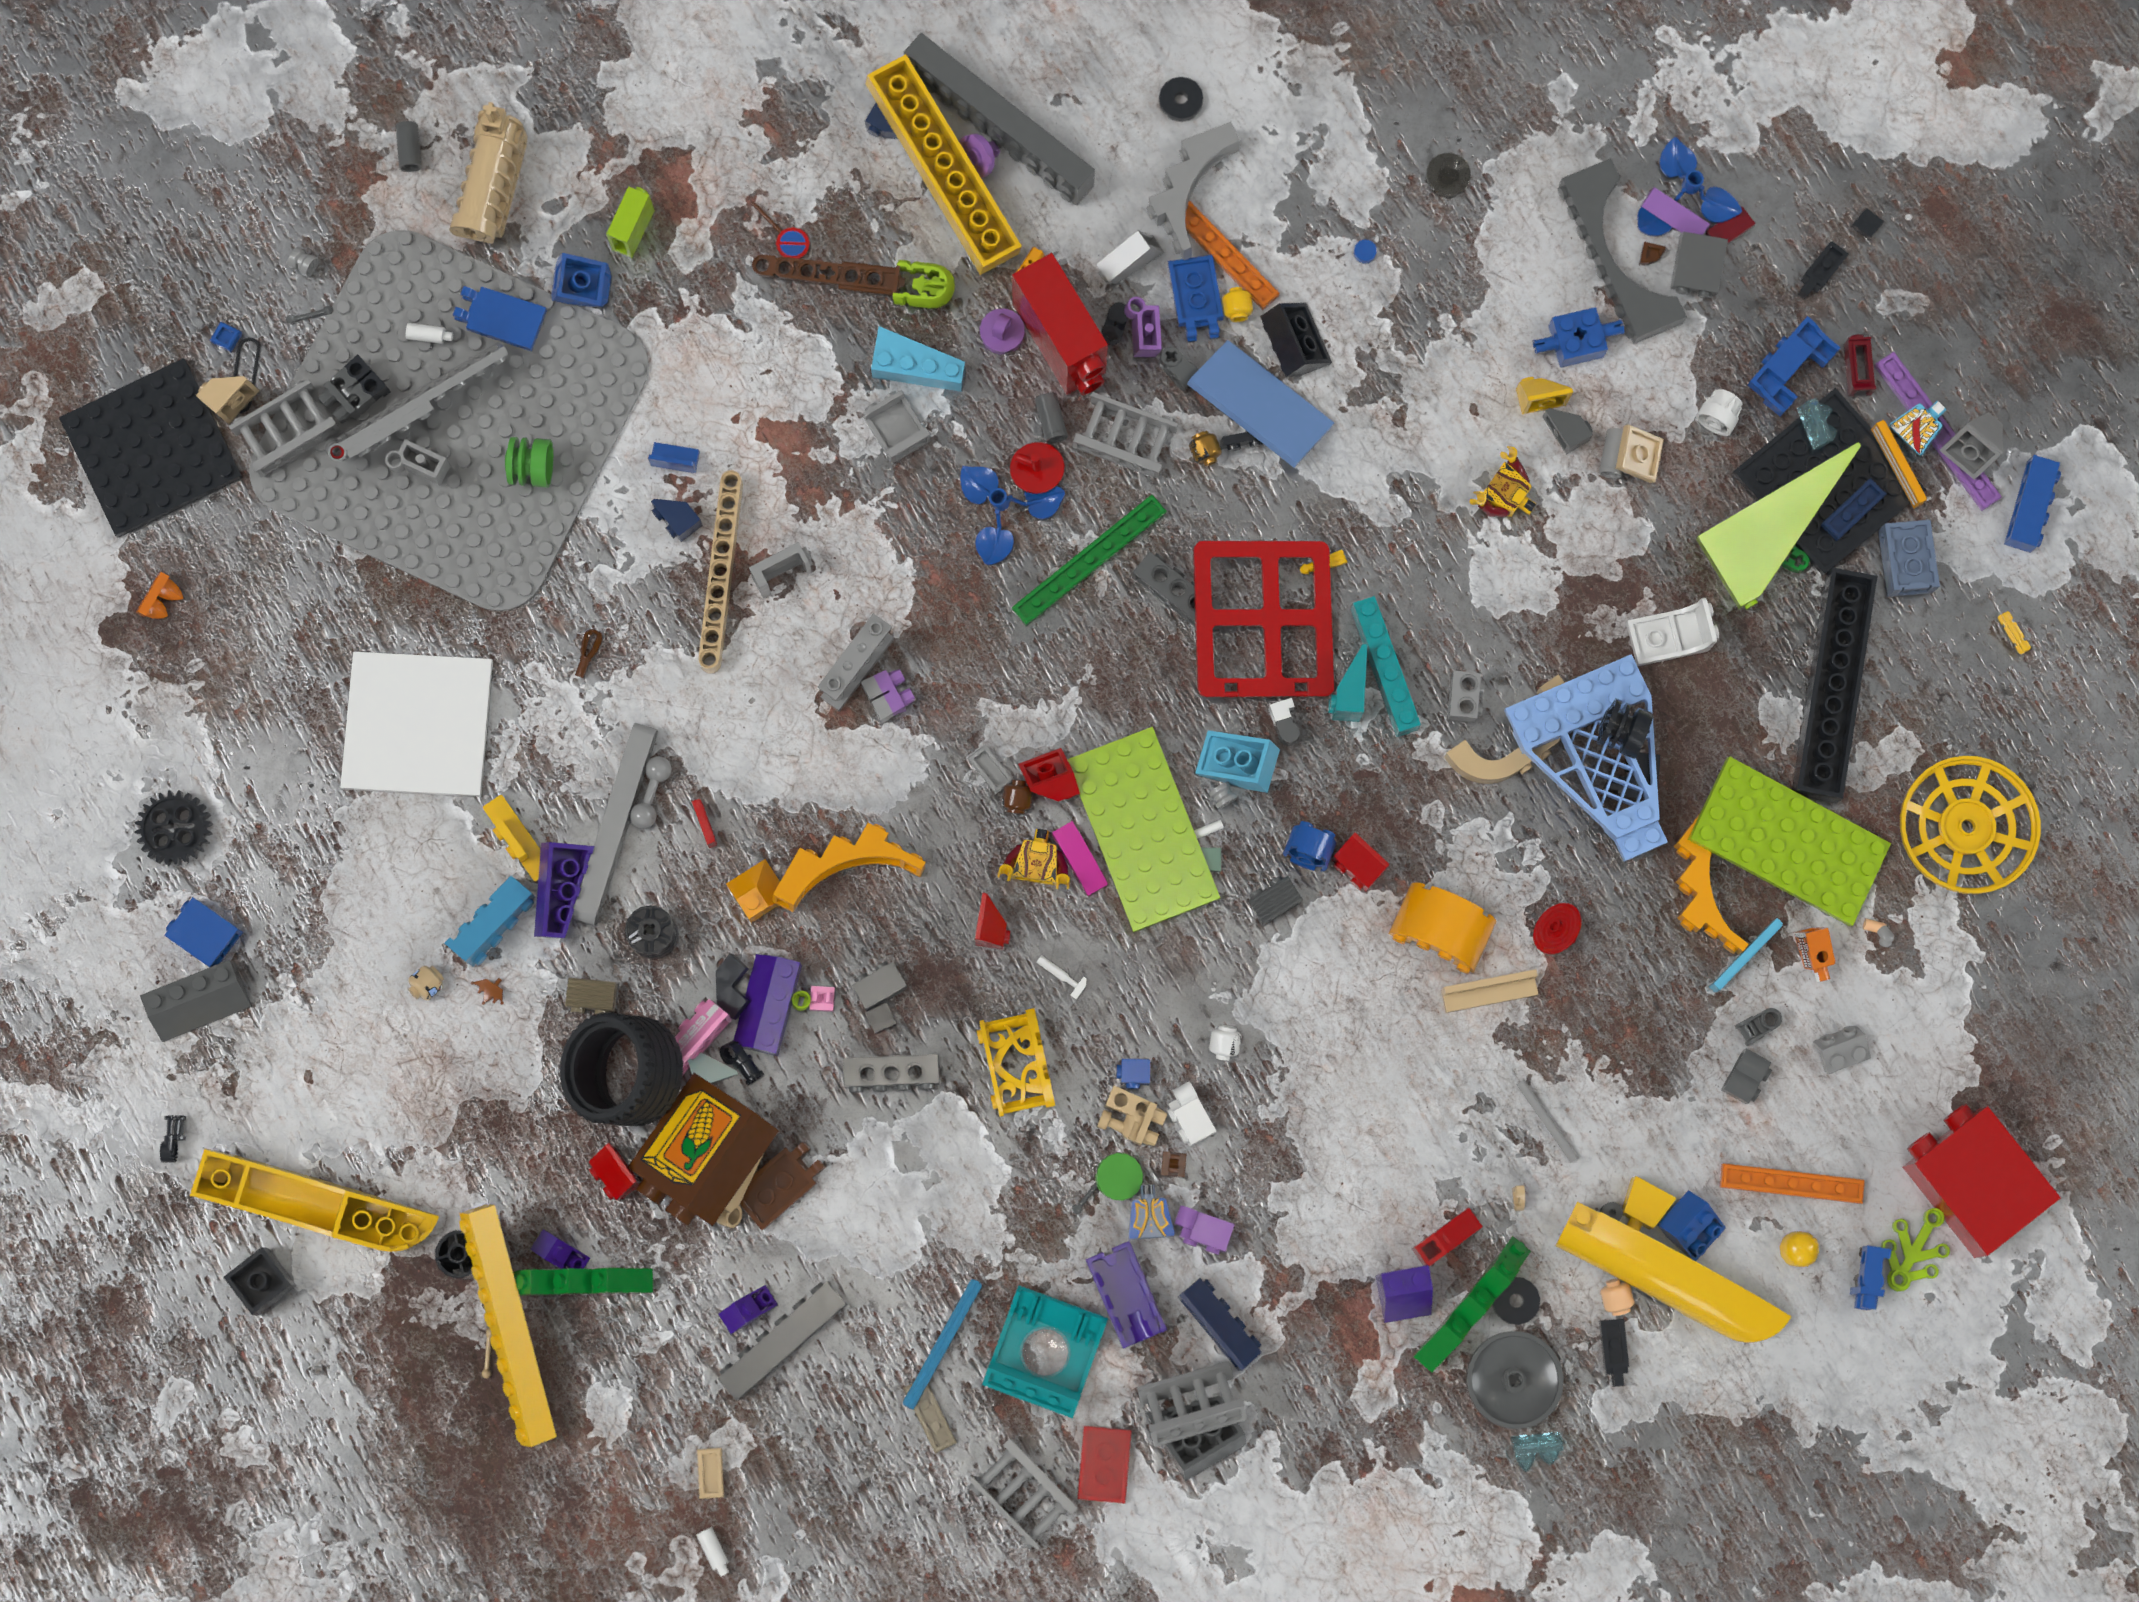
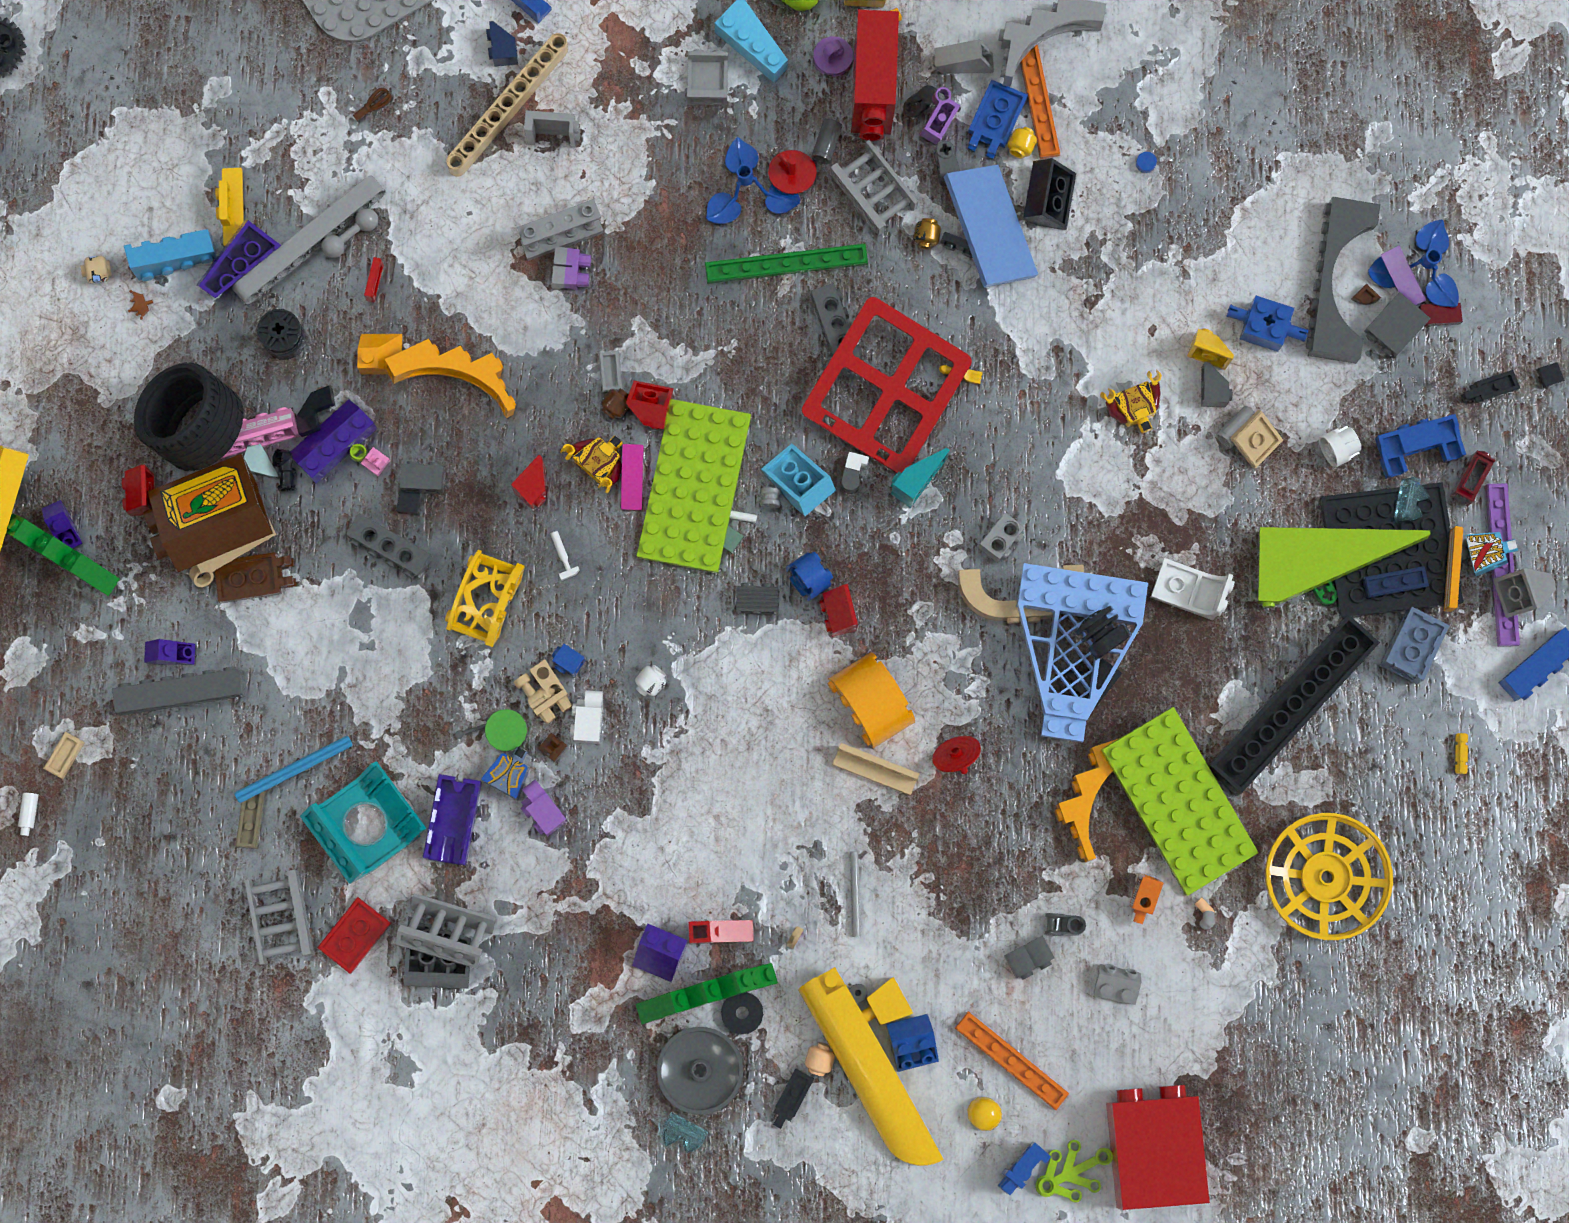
camera: 30 degrees right, 0 degrees up
white tile [340,652,493,797] -> none
dark tan brick [565,978,618,1015] -> none
dark blue slope [1177,1278,1262,1371] -> none
teal brick [1350,596,1421,737] -> none
clear smoke tile [1426,153,1471,198] -> none
medium azure tile [1709,918,1783,992] -> none

